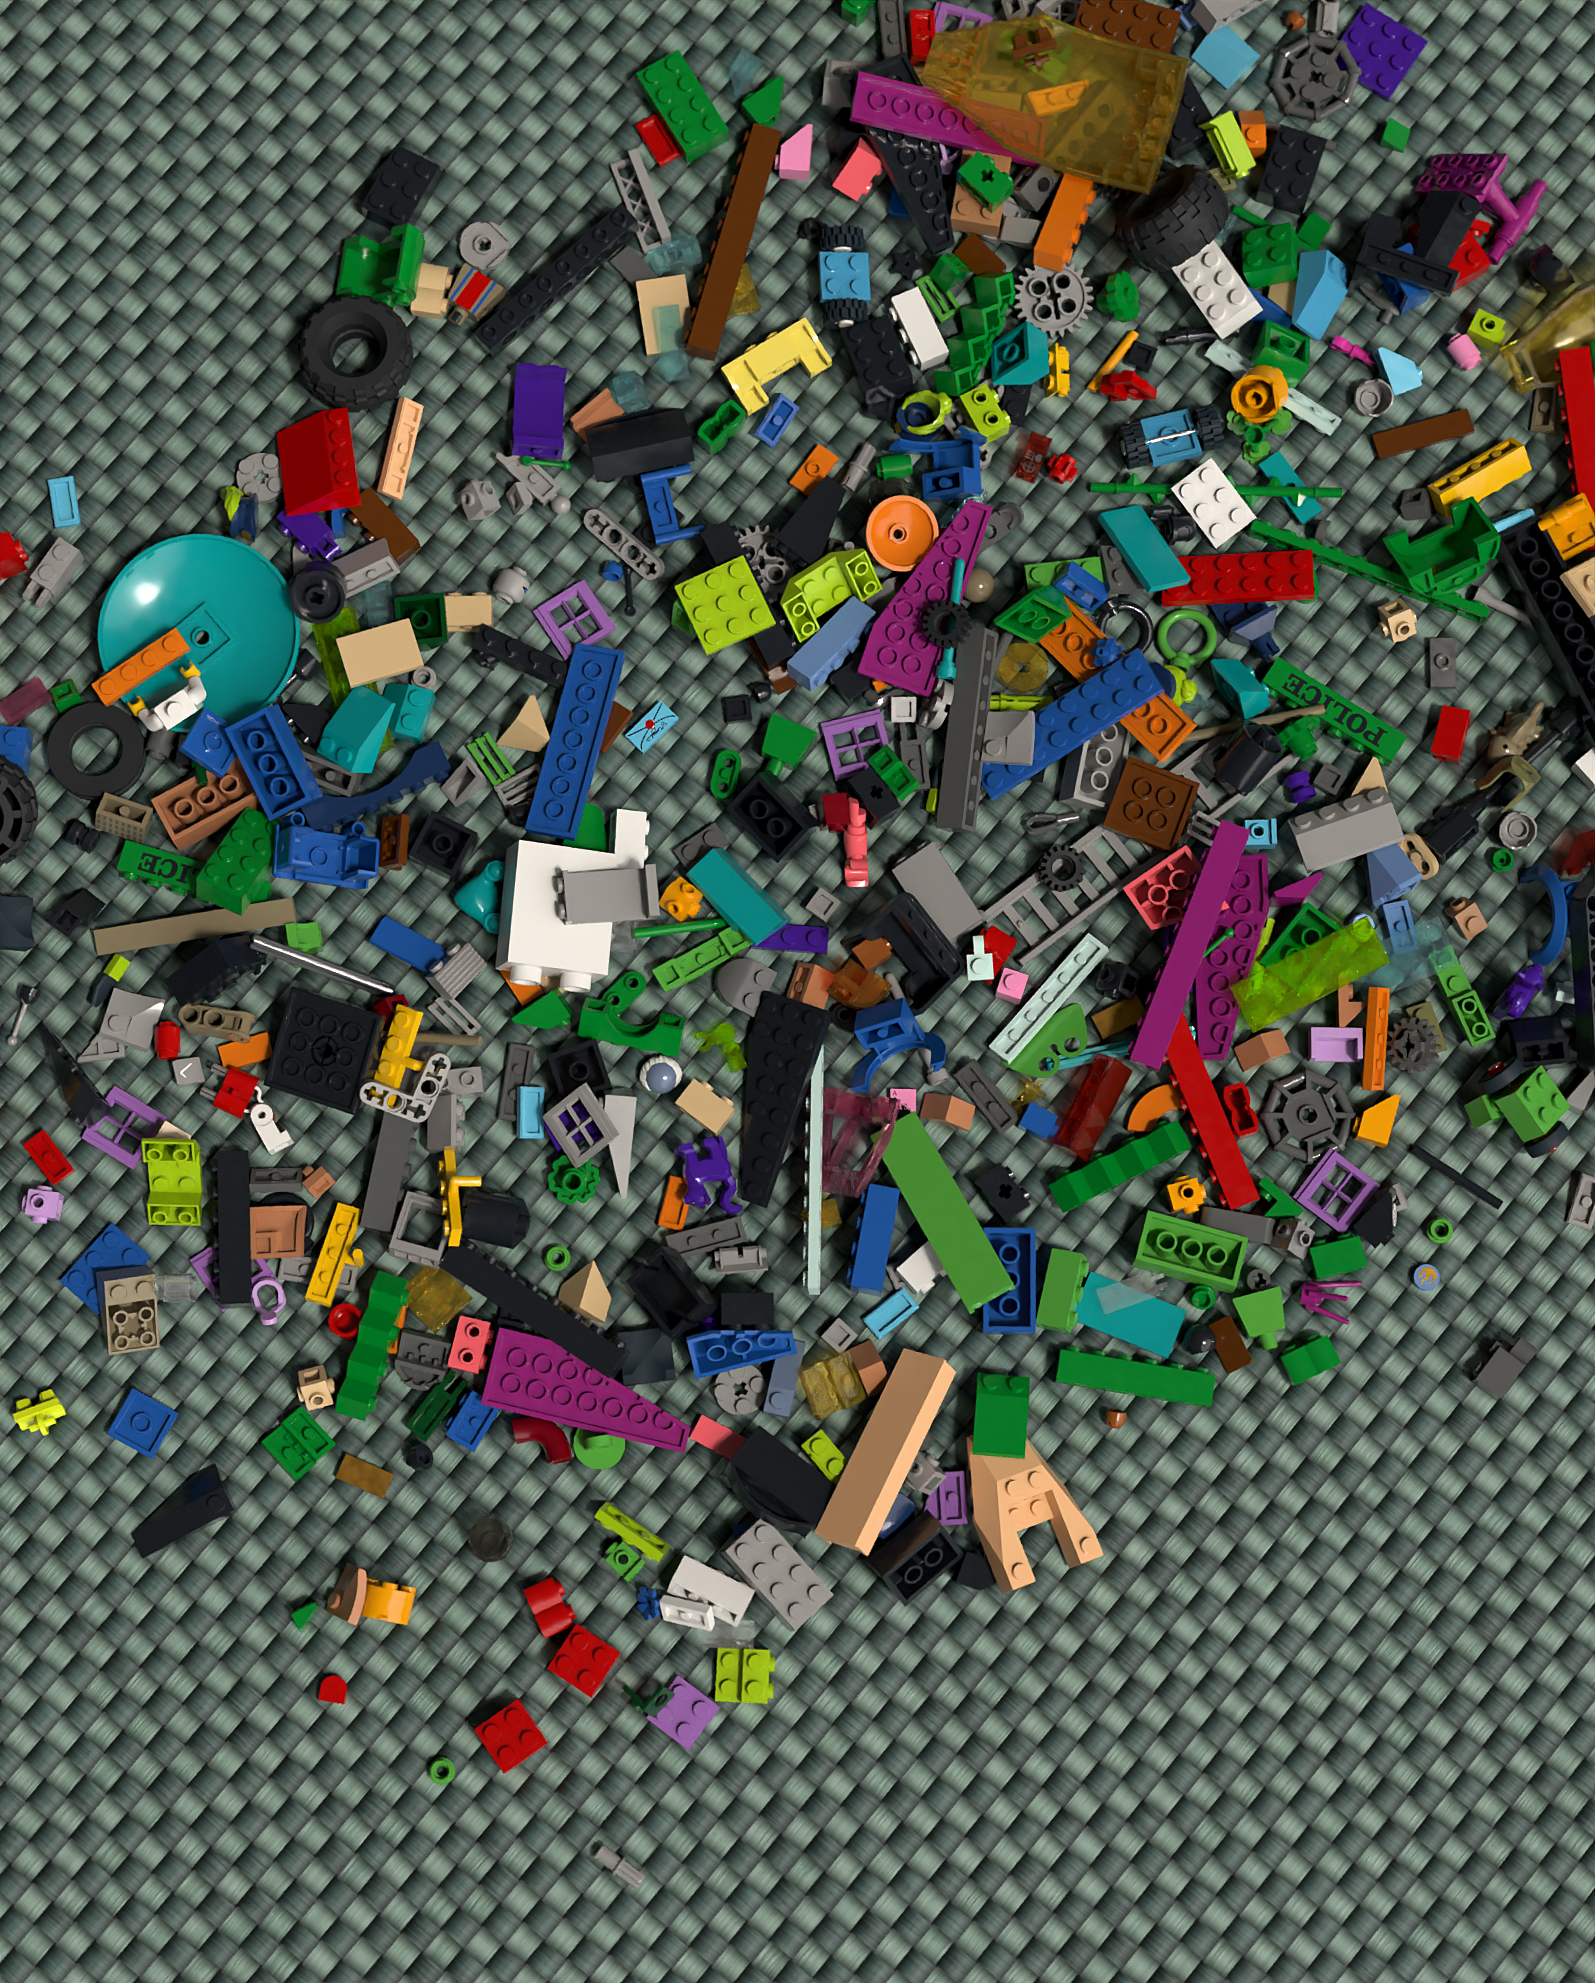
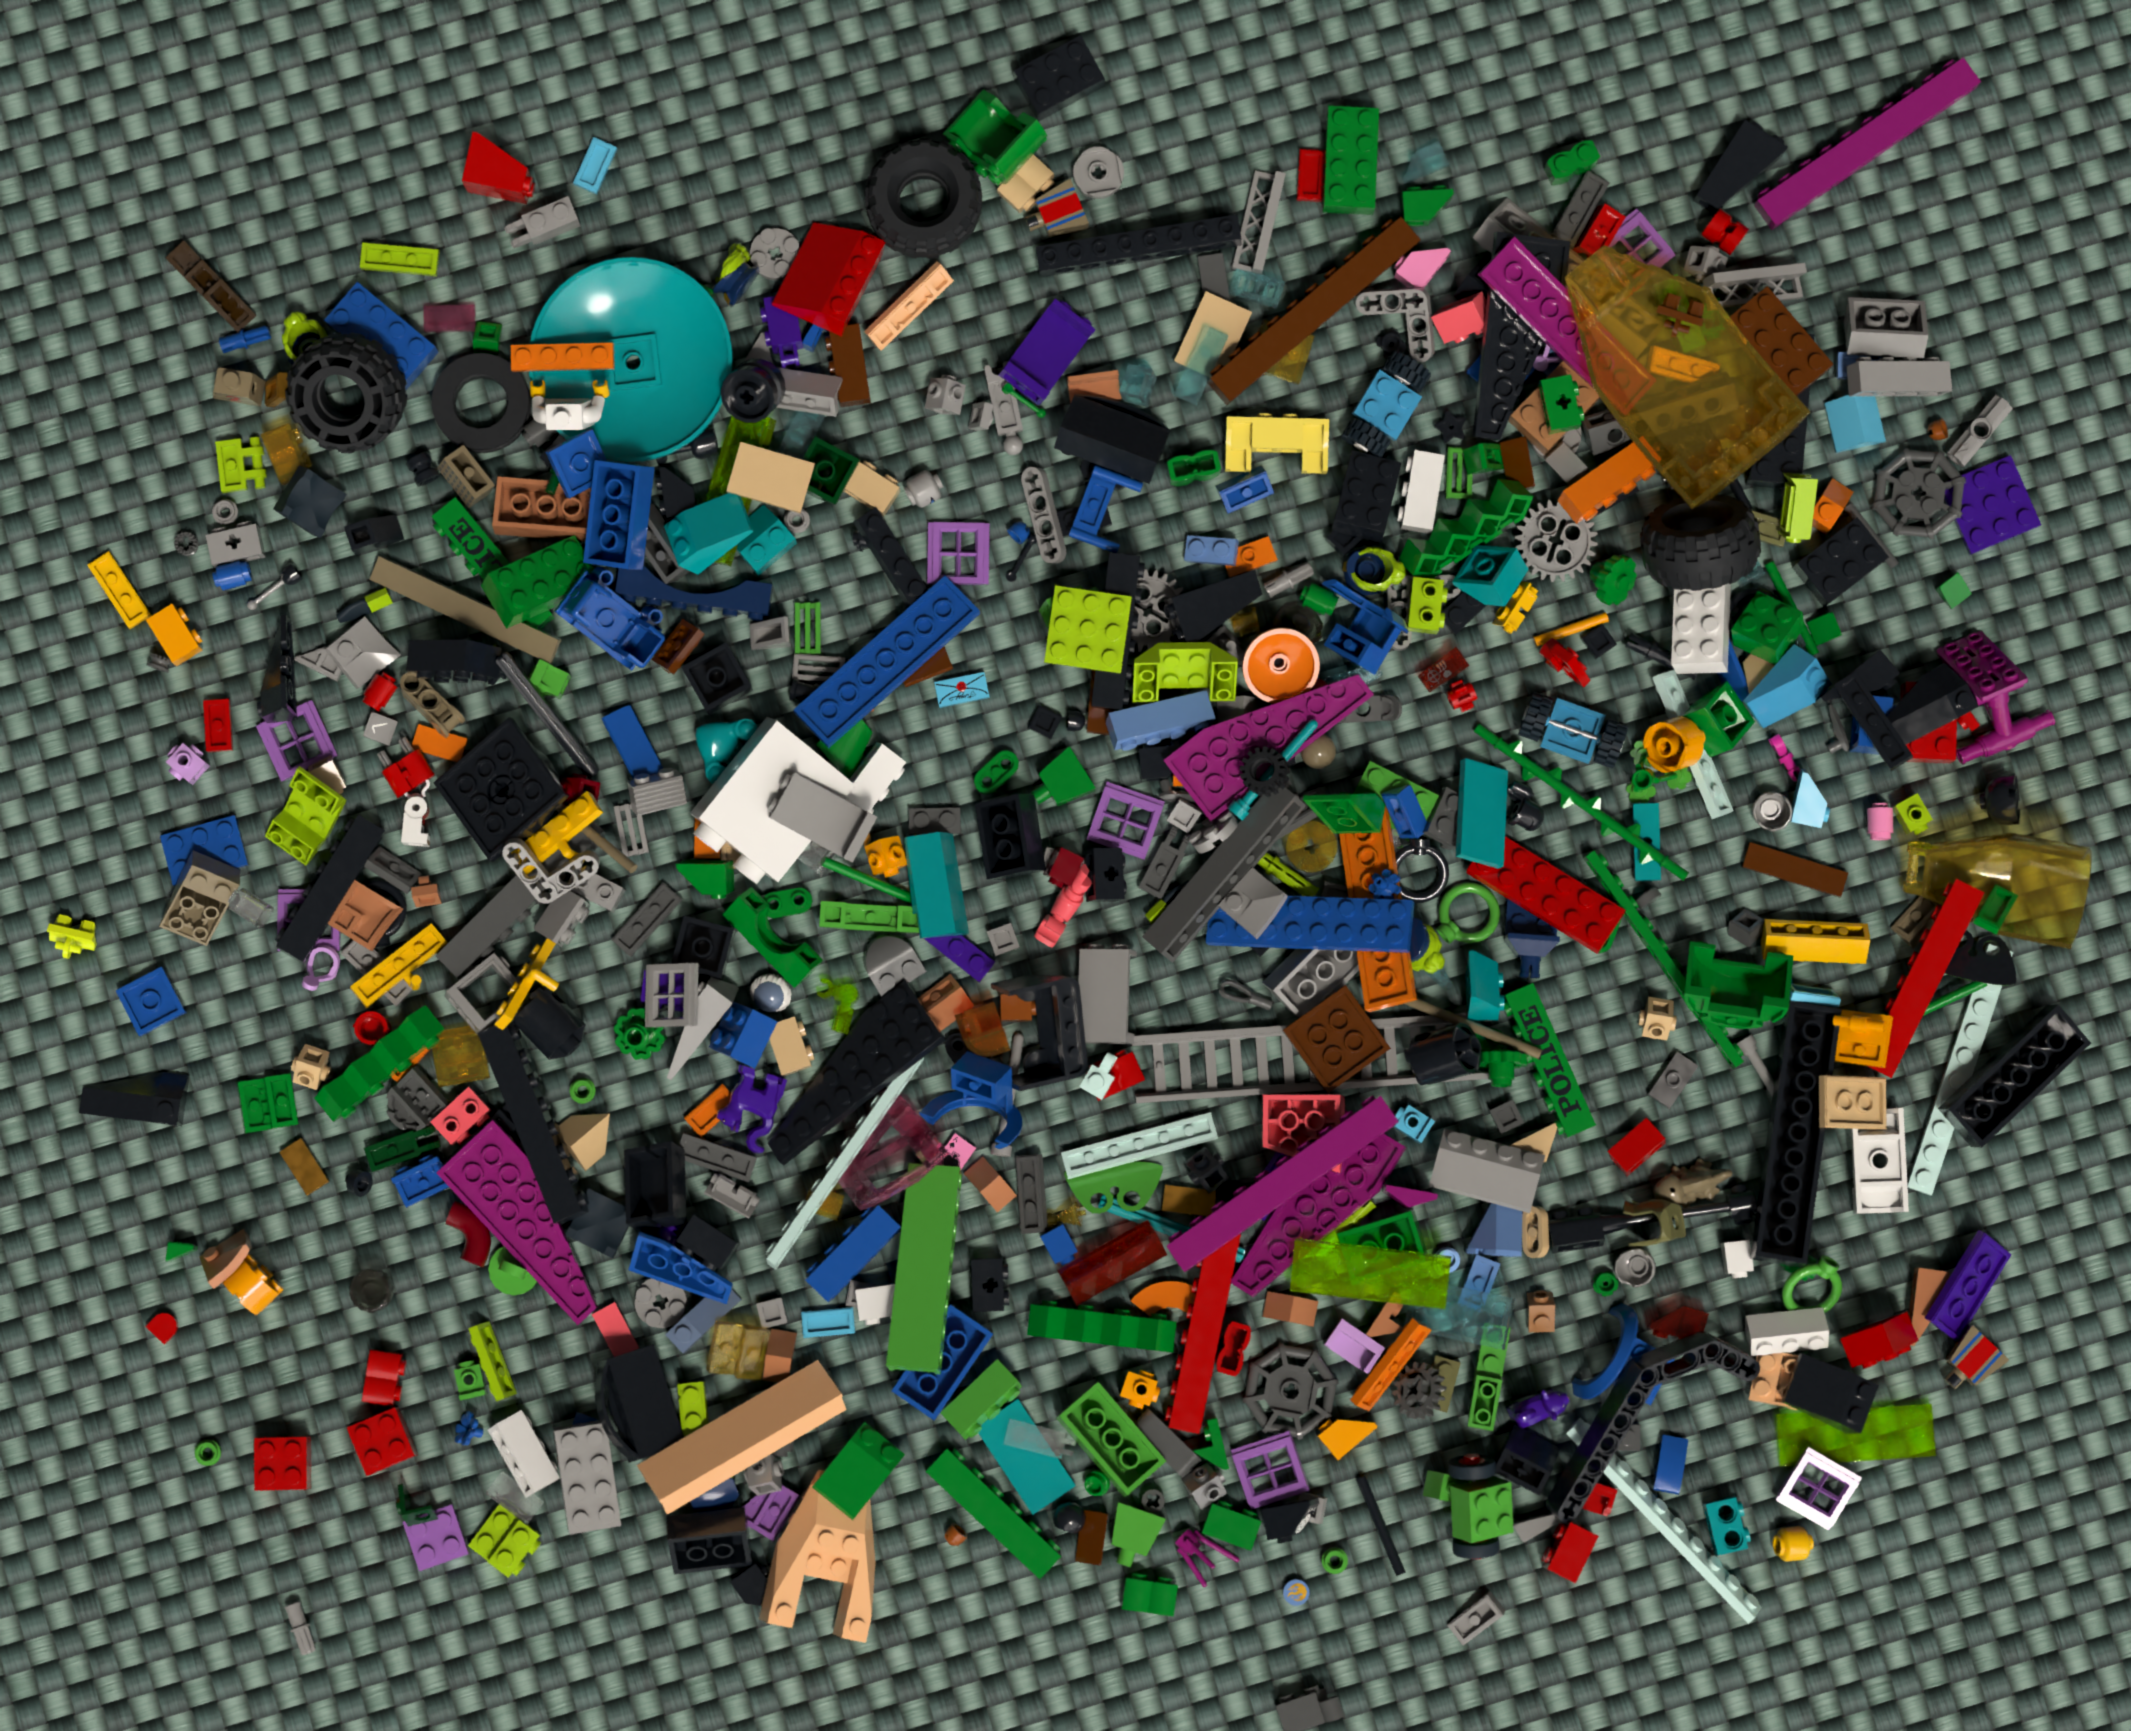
camera: 30 degrees right, 5 degrees up
tan slope [496,695,550,752] -> none
medium azure tile [517,1086,544,1139] -> none
white plate [659,1595,715,1631] -> none
green slope [867,744,921,801] -> none
bright pink brick [995,967,1029,1005] -> none
black tyre [1037,845,1086,892] -> none
white plate [1171,458,1256,548] -> none
light grey tile [1183,809,1221,846] -> none
green hinge [1201,928,1234,962] -> none
dark purple wheel [1284,771,1317,804] -> none
none -> blue brick [709,1002,777,1068]
none -> medium blue plate [1184,535,1239,566]
none -> clear yellow brick [1231,607,1261,637]
none -> light grey beam [1356,287,1435,362]

